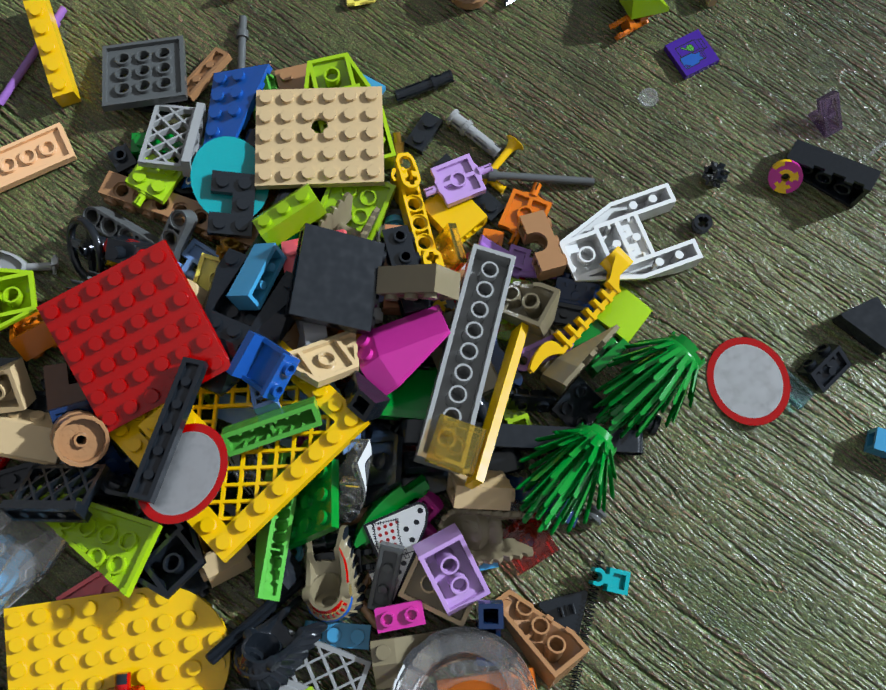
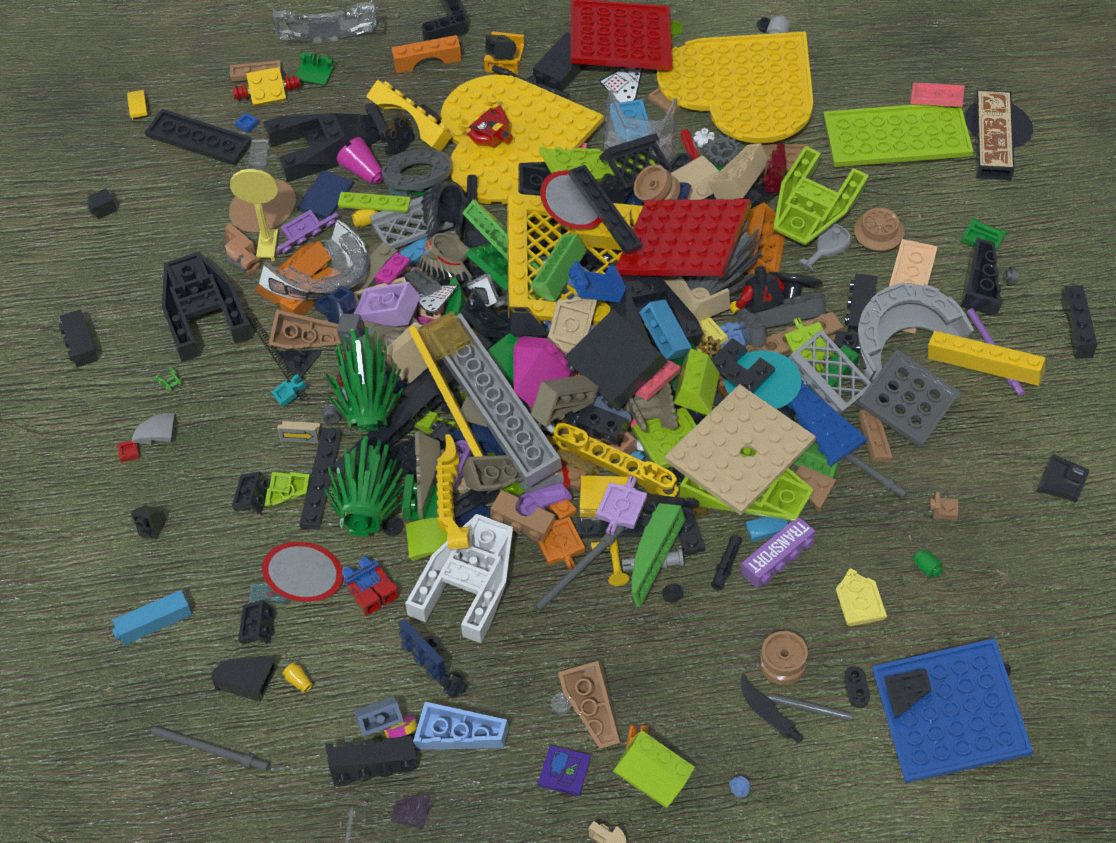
camera: 140 degrees right, 20 degrees down
none -> red tile [117,440,140,463]
none -> black slope [131,505,167,540]
none -> light grey brick [132,413,175,444]
none -> black bracket [231,471,270,514]
none -> lime slope [265,472,310,507]
none -> panel [277,421,321,443]
none -> yellow cone [282,663,313,693]
none -> black plate [299,427,342,530]
none -> dark grey brick [337,313,365,354]
none -> hips [342,556,399,617]
none -> sand blue brick [354,696,404,737]
none -> dark blue plate [398,619,446,684]
none -> light blue wedge [413,702,509,750]
none -> medium nougat wedge [558,661,620,749]
none -> bright green slope [632,503,685,607]
none -> black hinge [642,494,699,518]
none -> black tile [662,584,683,603]
none -> medium lavender brick [741,517,815,588]
none -> black wedge [845,273,878,333]
none -> light grey windscreen [858,283,974,382]

